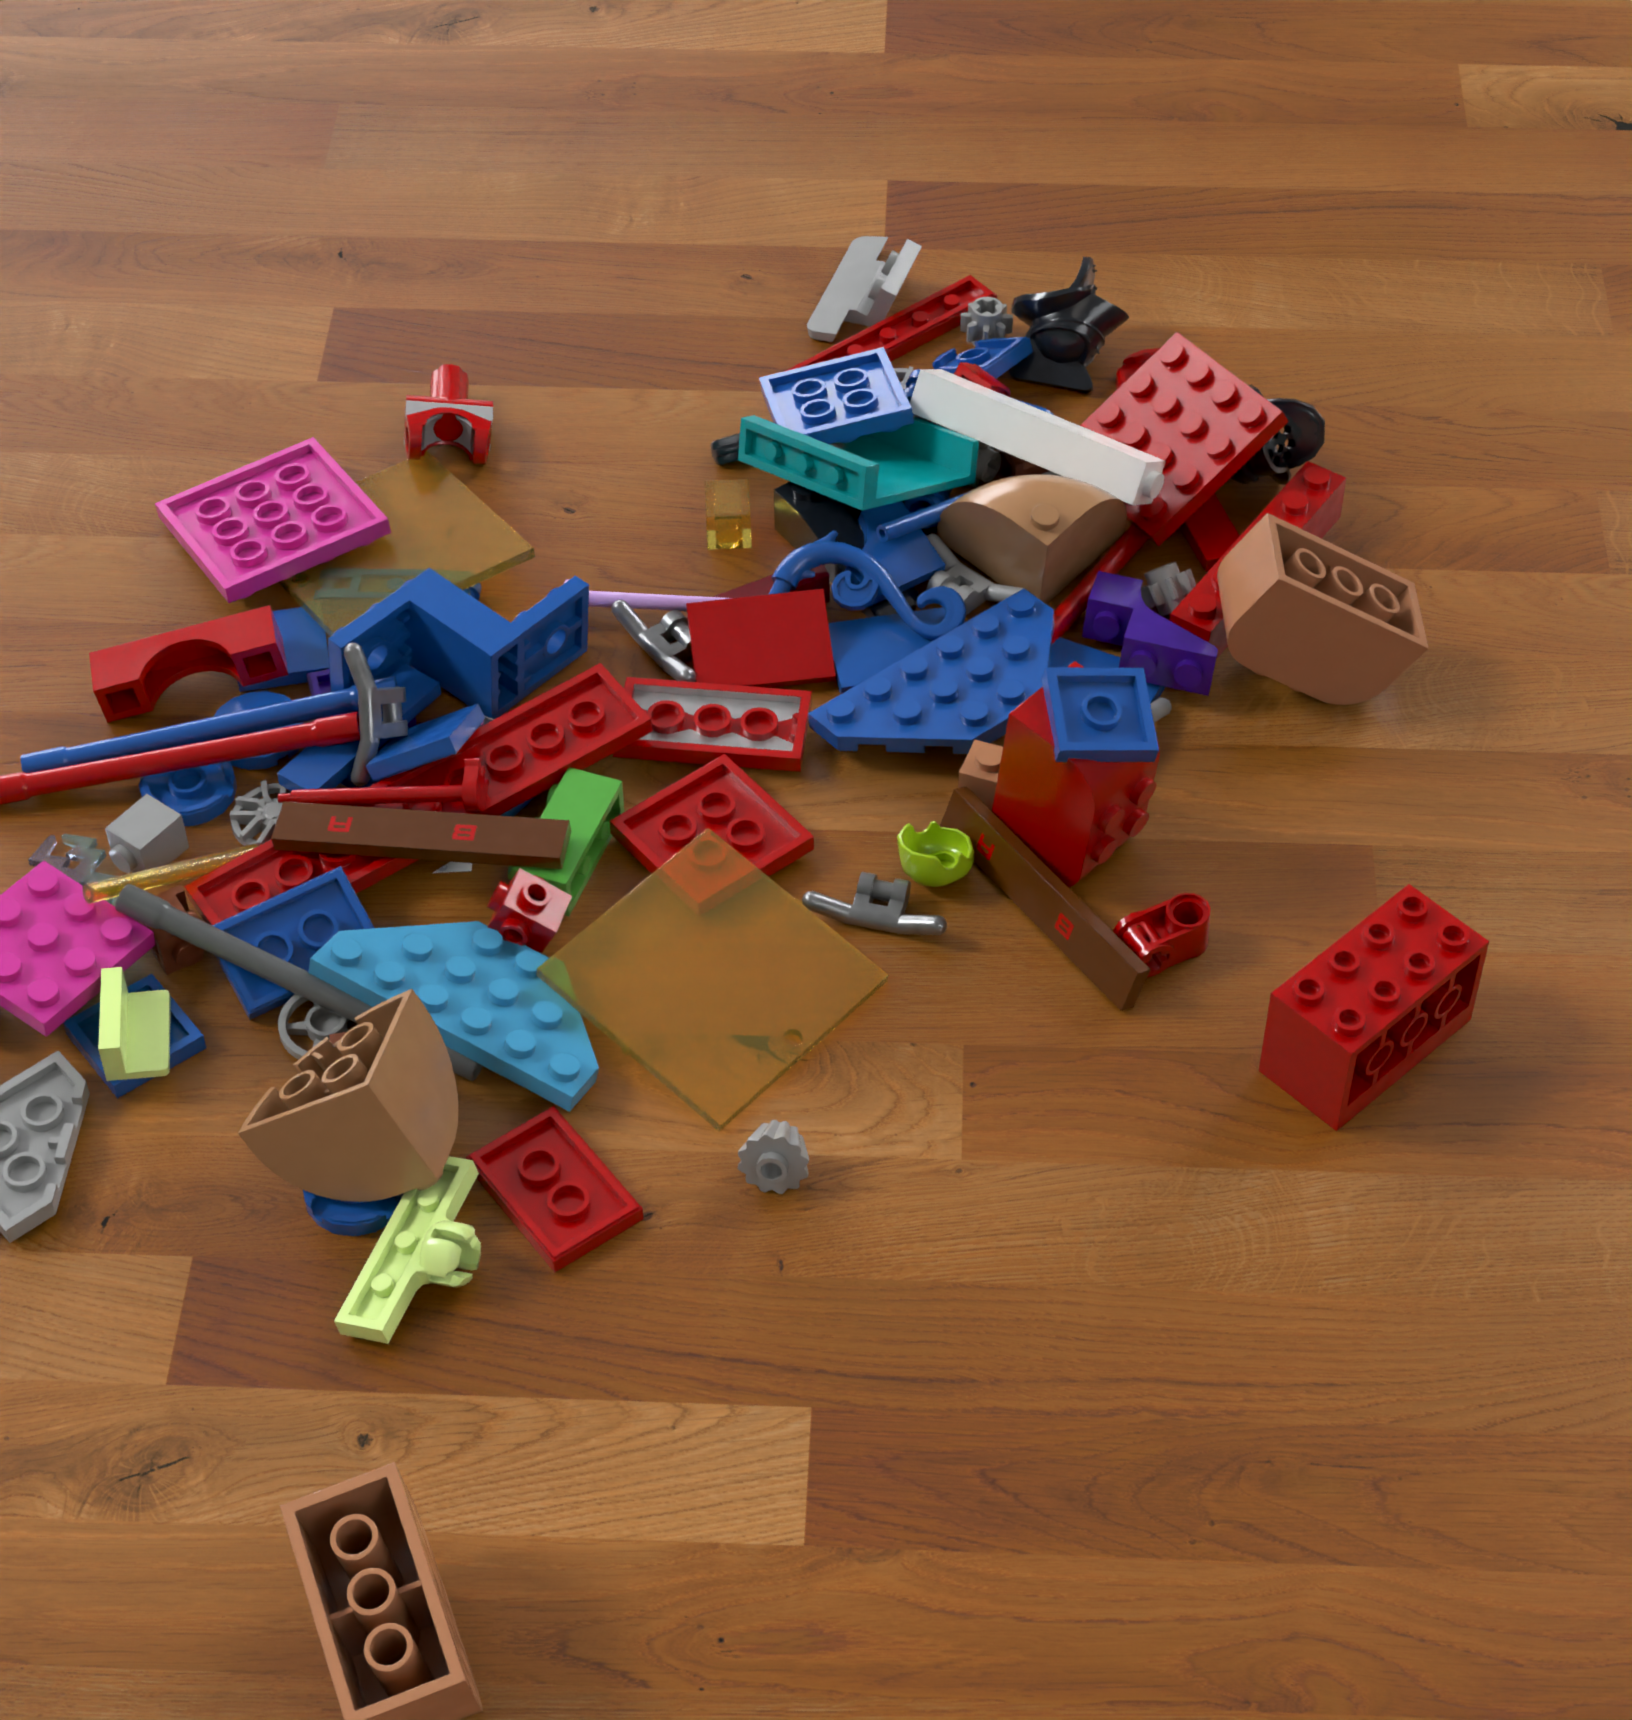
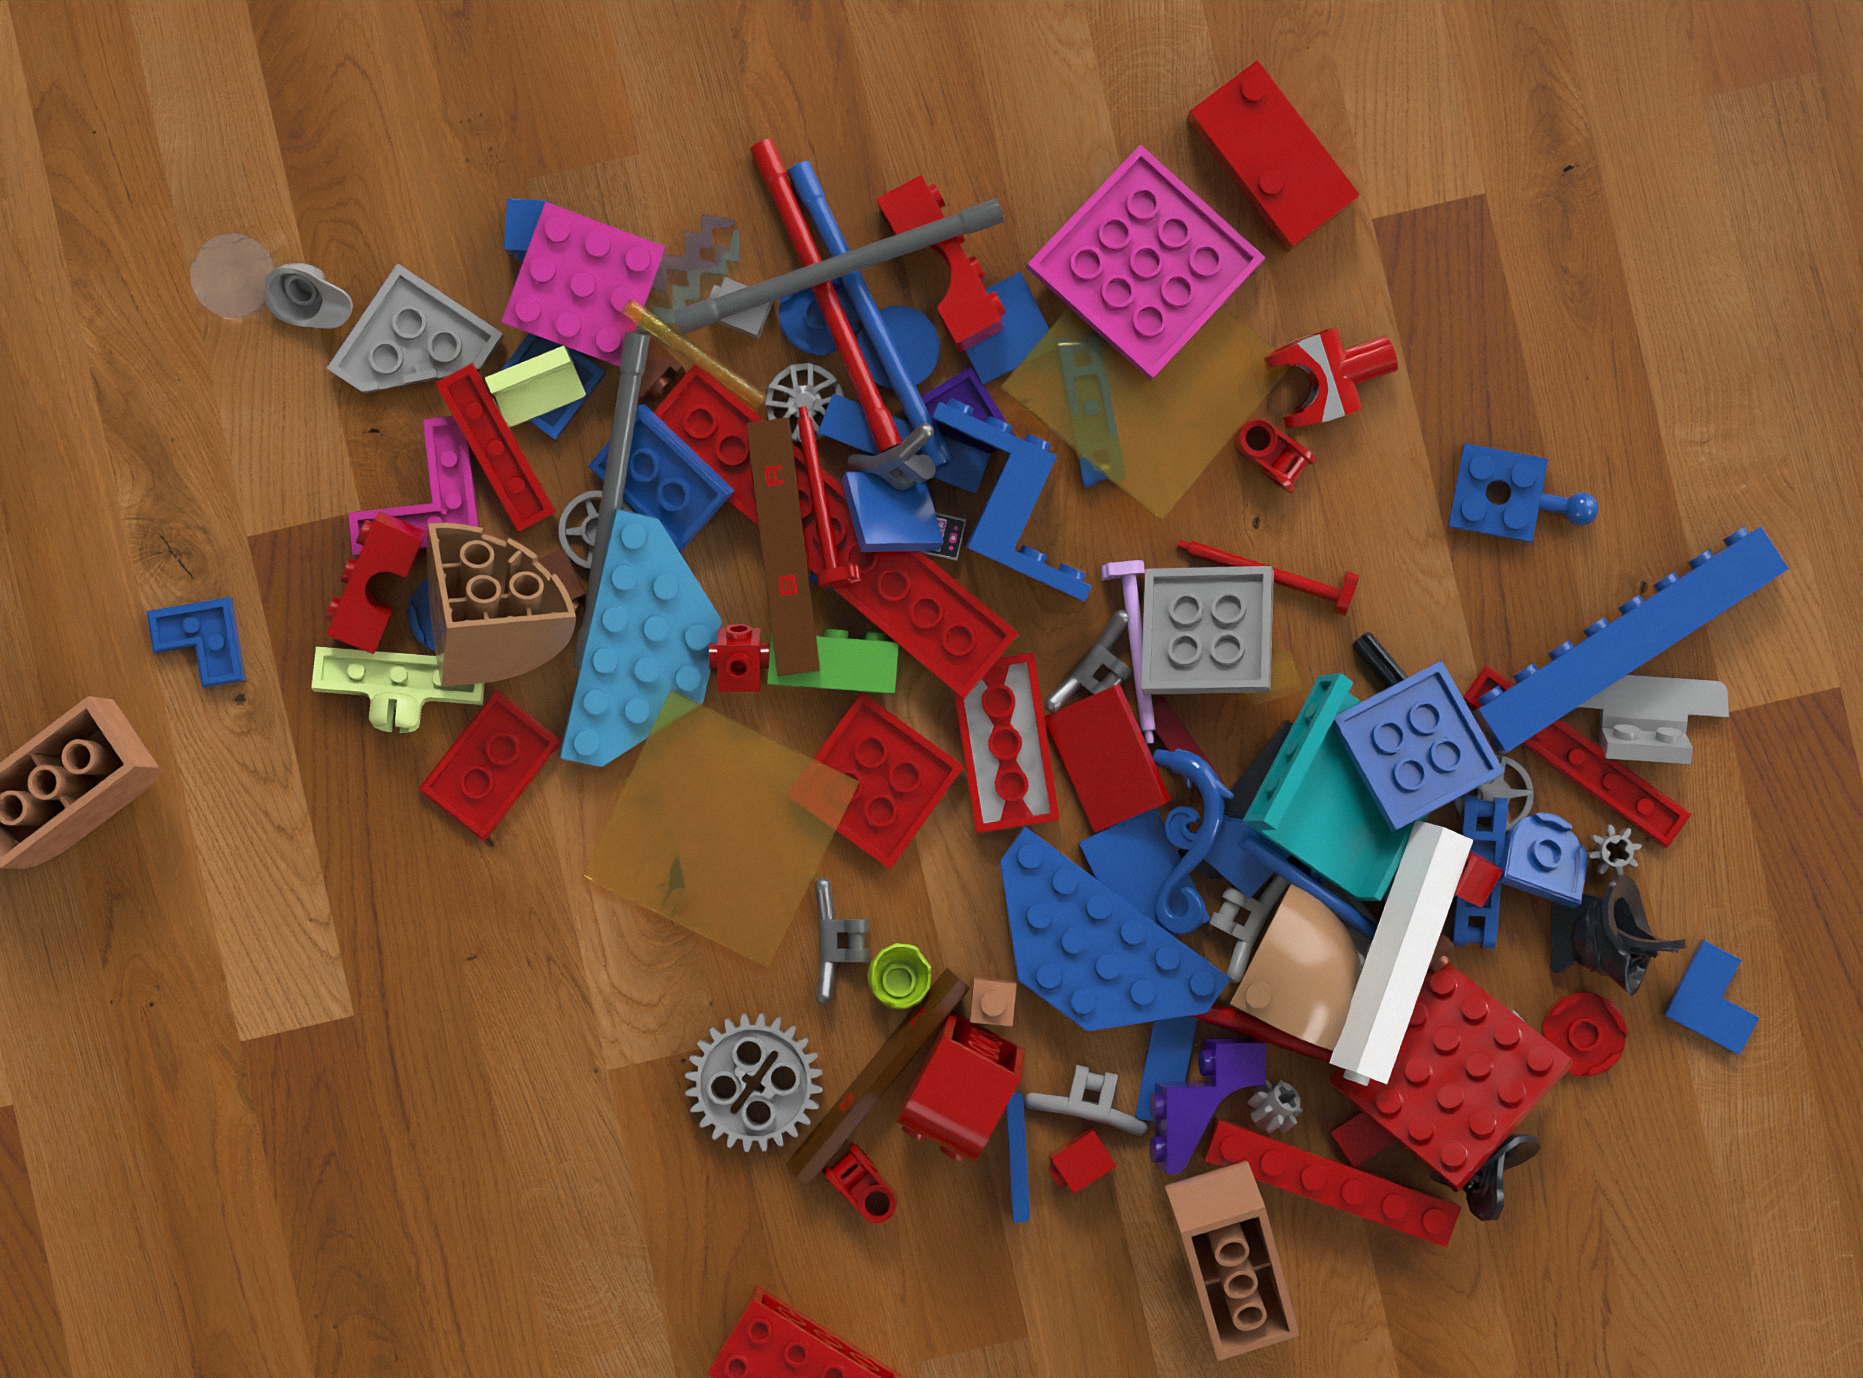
camera: 70 degrees right, 40 degrees up
light grey piece [738,1120,809,1194] -> none
blue tile [1042,667,1159,762] -> none
none -> blue tile [146,597,246,688]
none -> red arch [324,511,427,654]
none -> dark pink plate [348,416,479,556]
none -> red plate [435,362,556,532]
none -> dark grey piece [674,198,1005,335]
none -> light grey gear [685,1013,823,1152]
none -> blue tile [1006,1090,1030,1223]
none -> red brick [1048,1127,1117,1194]
none -> light grey plate [1141,566,1274,694]
none -> red piece [1177,539,1359,616]
none -> red brick [1186,60,1360,253]
none -> red piece [1235,419,1317,494]
none -> blue plate [1447,443,1598,543]
none -> blue brick [1471,526,1789,755]
none -> blue tile [1662,940,1760,1055]

